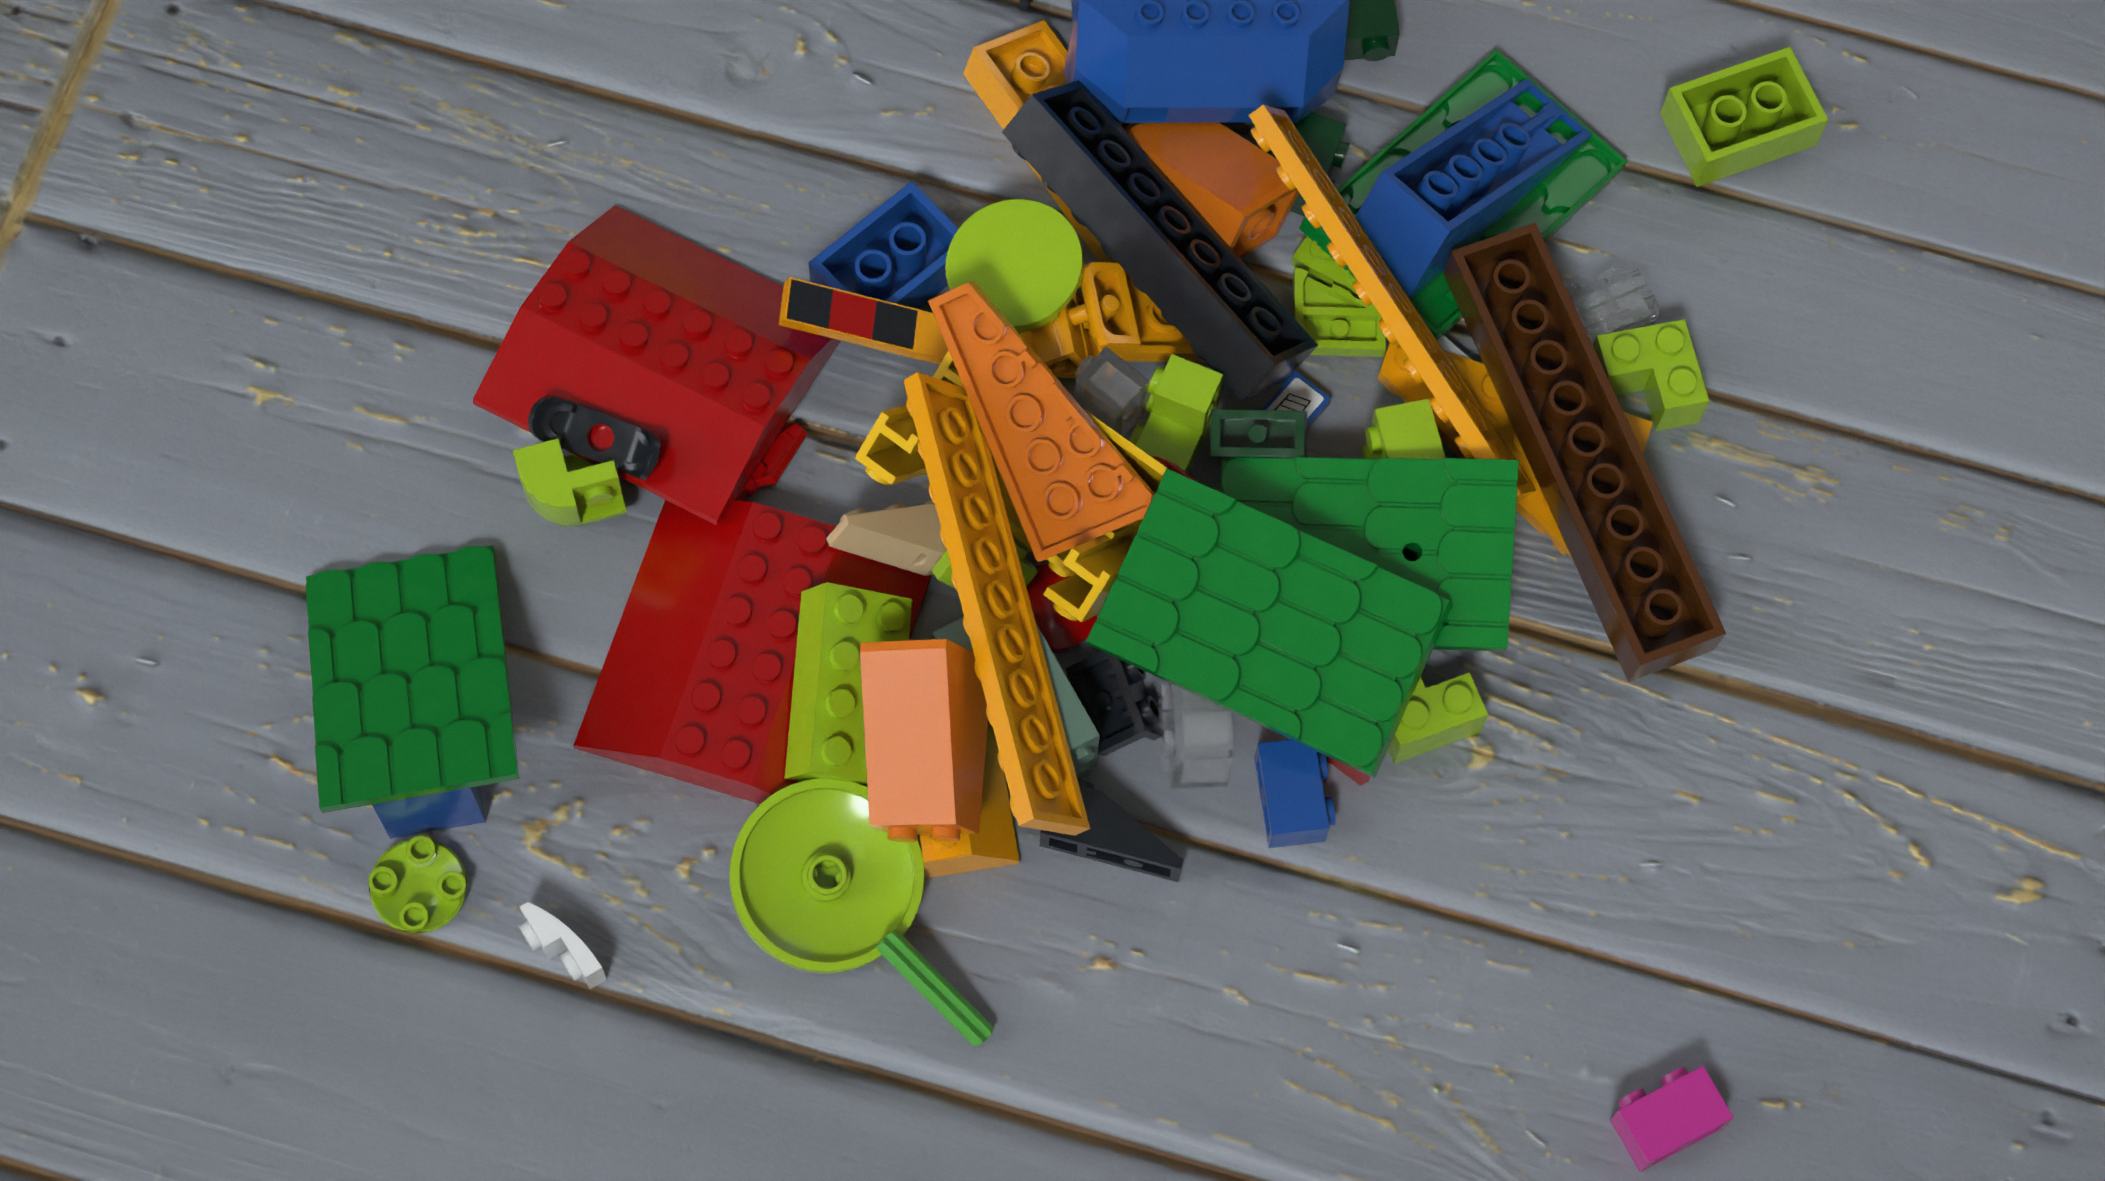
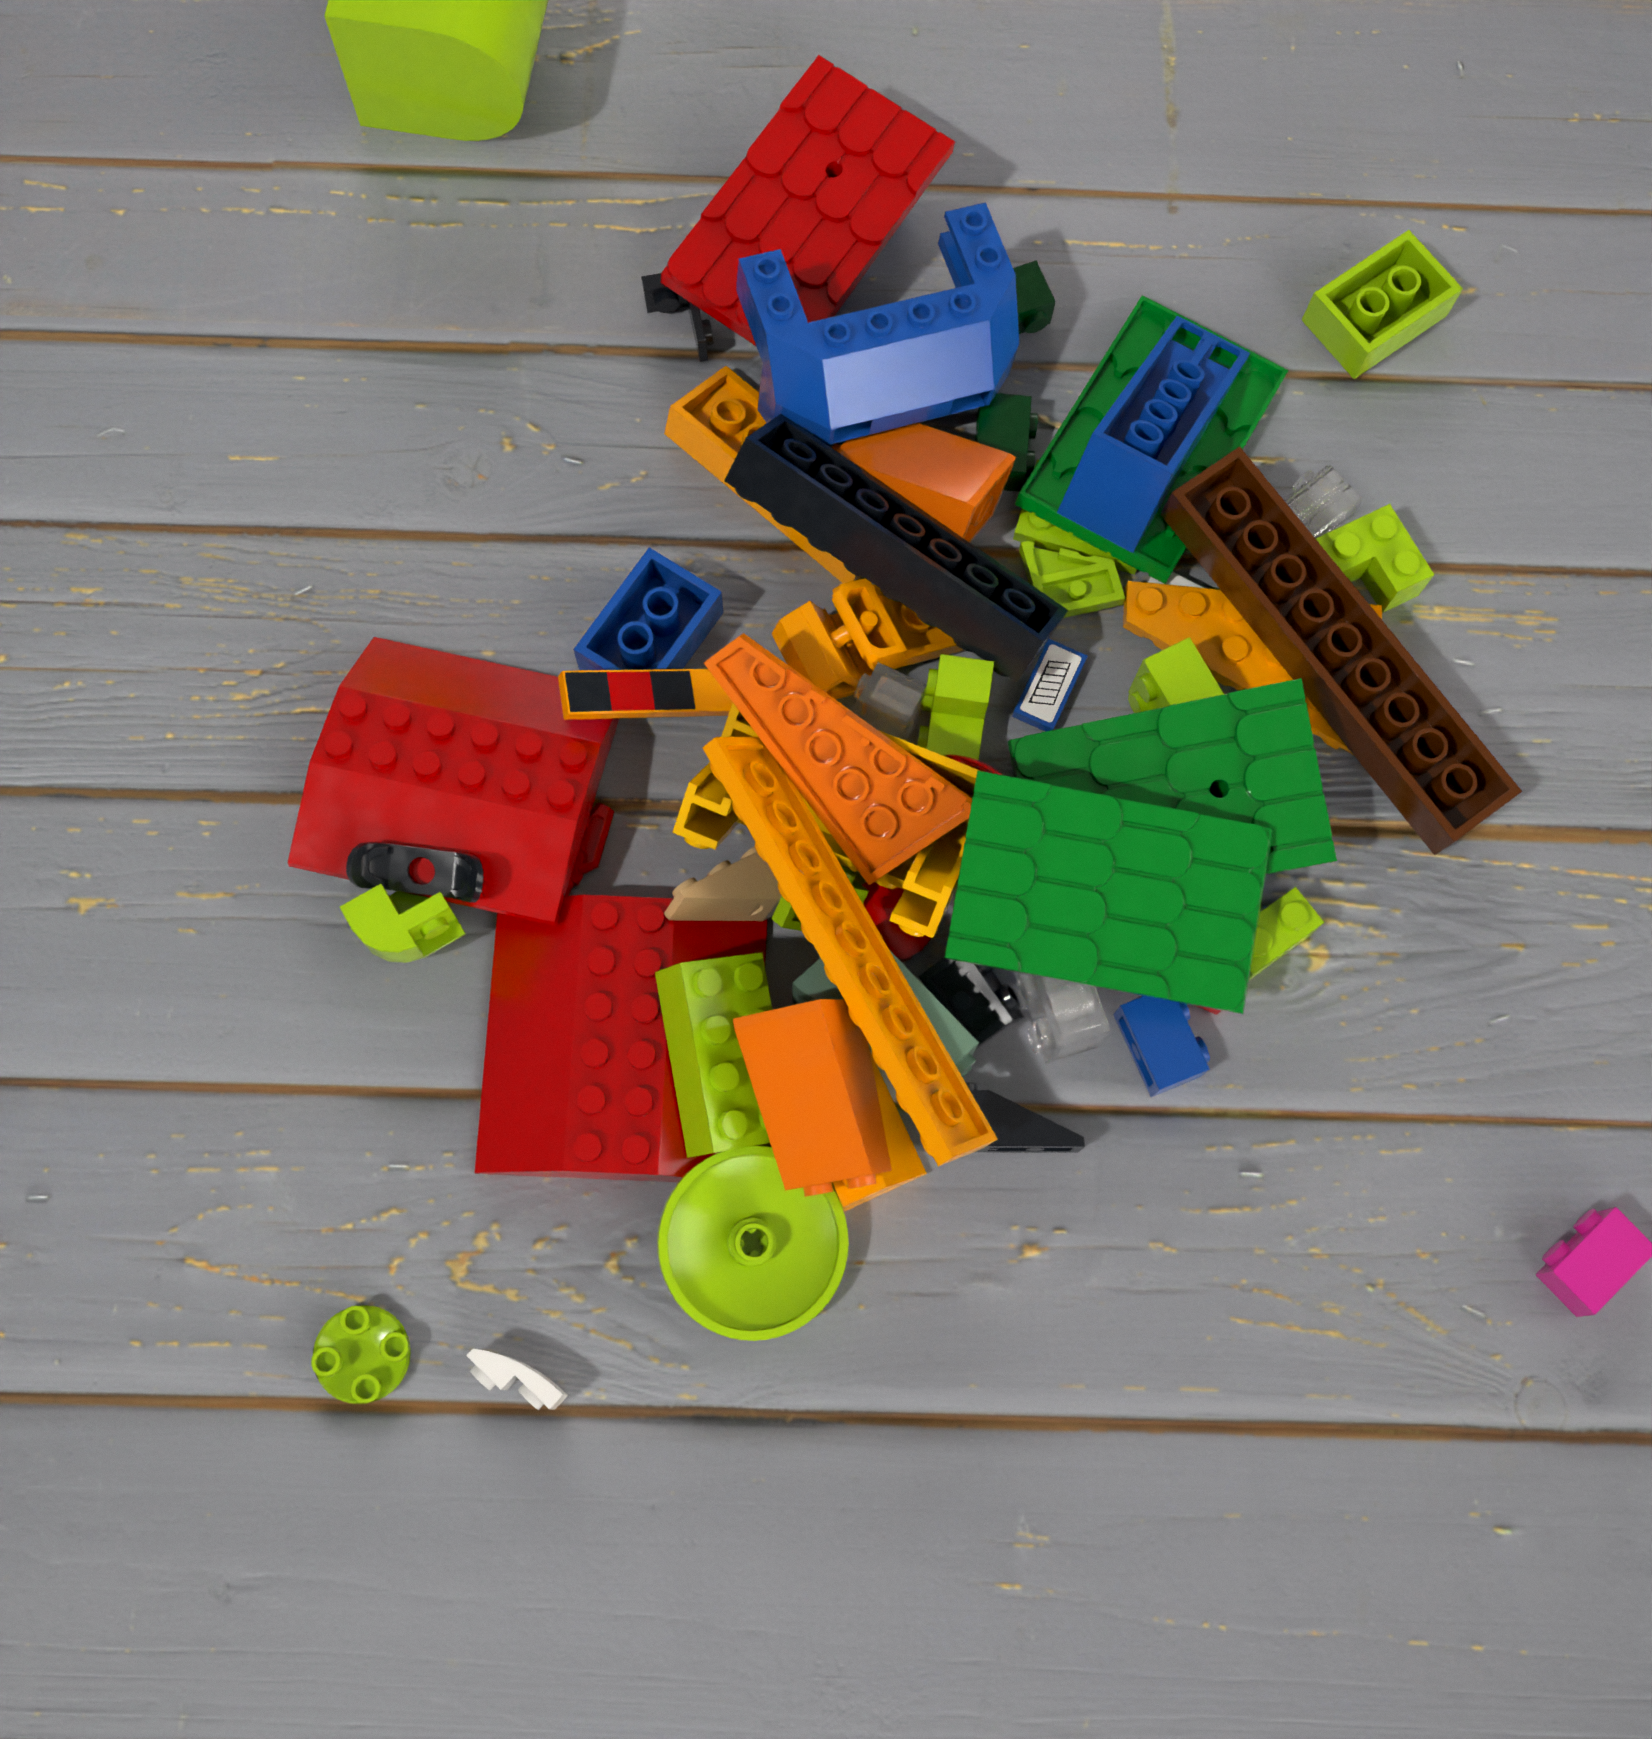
camera: 15 degrees left, 5 degrees up
green piece [306,545,520,839] -> none
bright green axle [876,930,994,1046] -> none
lime tile [945,199,1085,333] -> none
dark green brick [1210,409,1307,458] -> none
light orange plate [1248,104,1536,502] -> none

